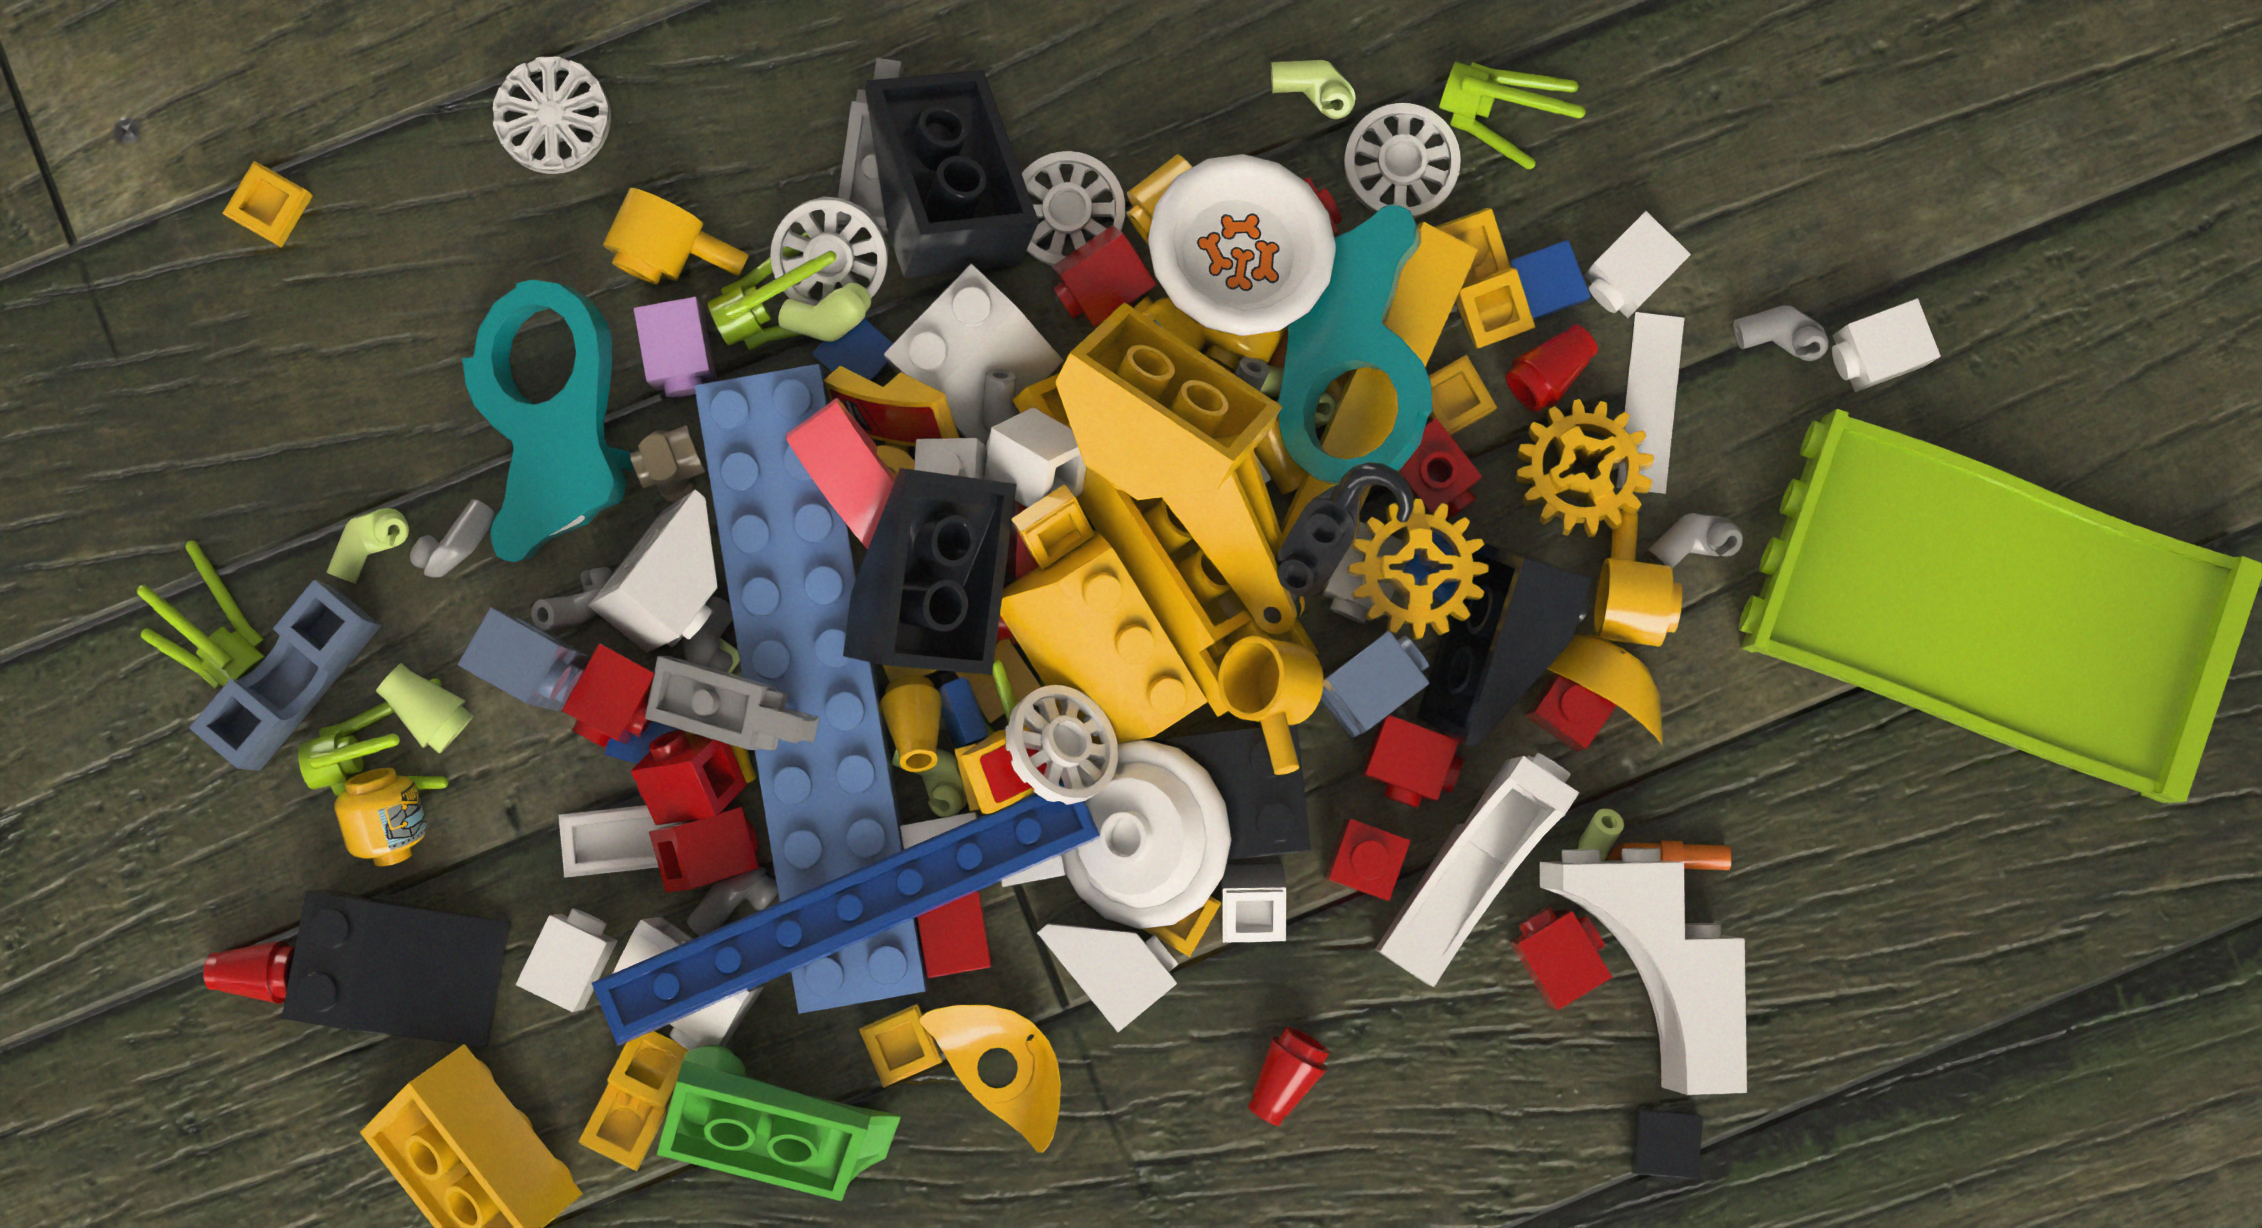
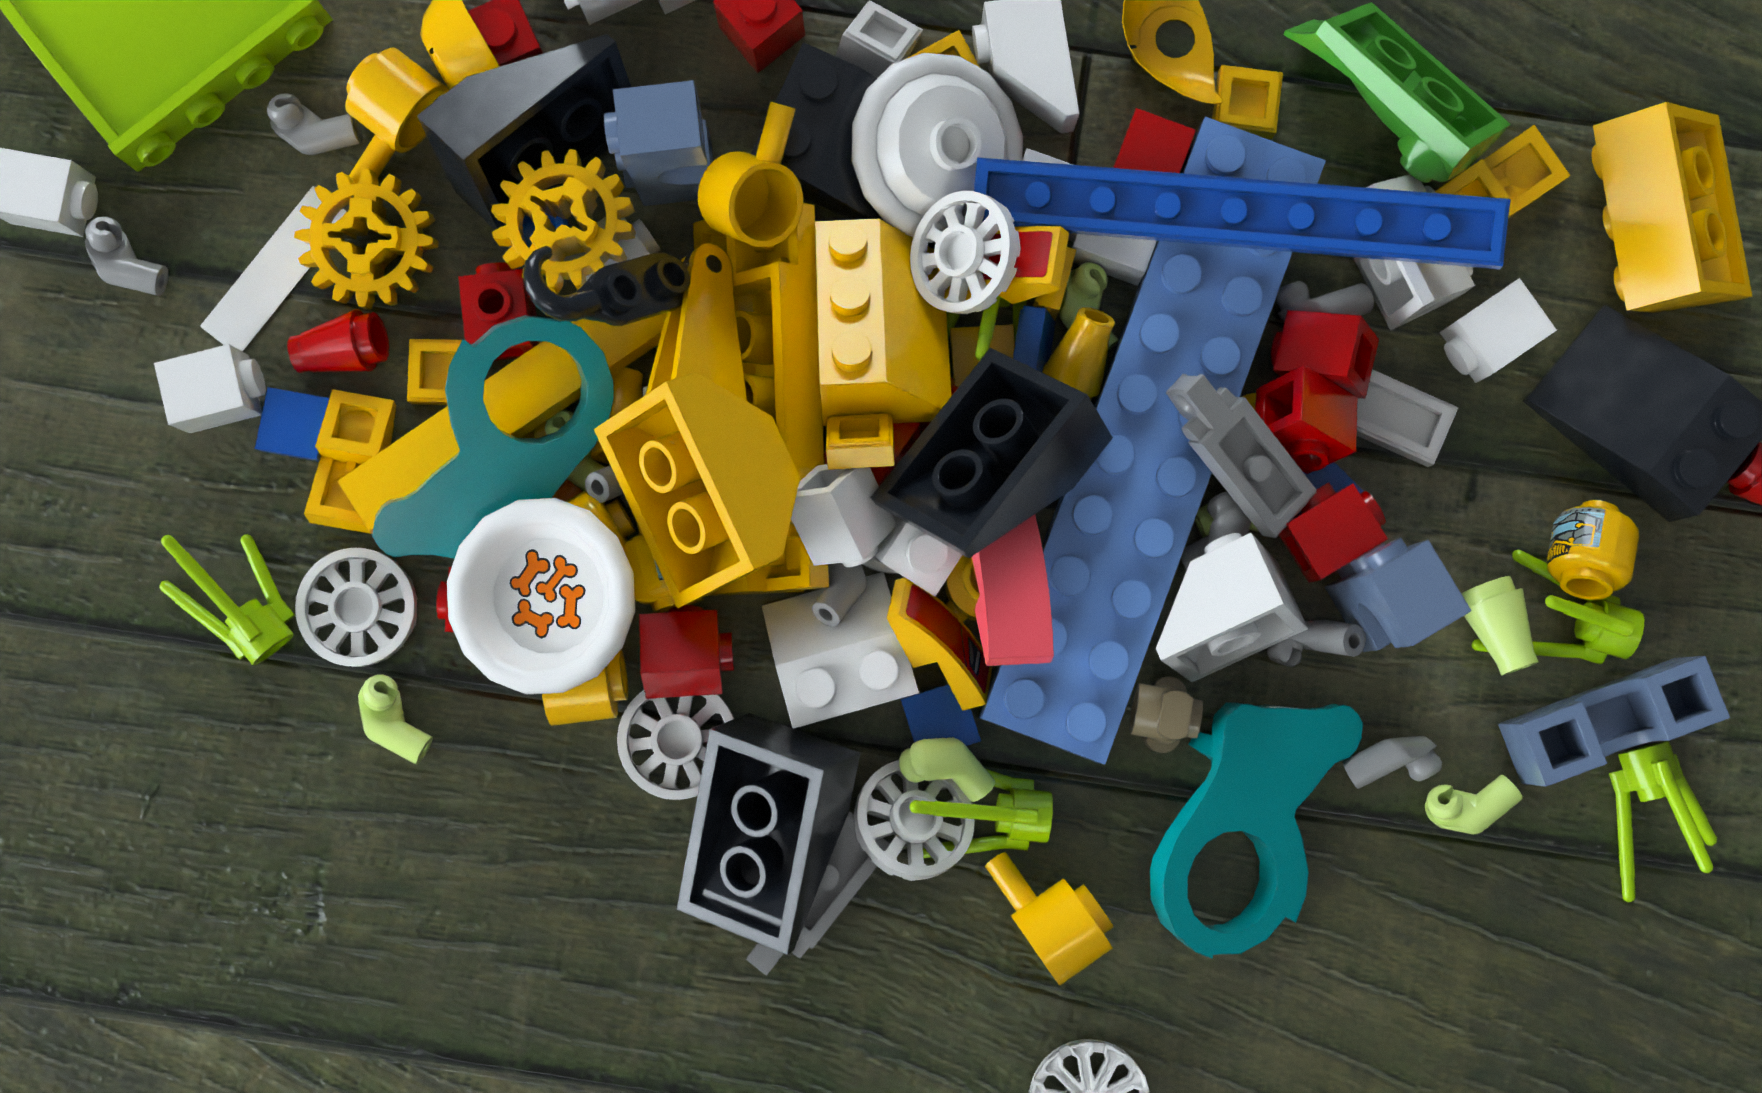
camera: 145 degrees left, 0 degrees up
lavender brick [634,297,717,397] -> none
red brick [1361,715,1464,808] -> none

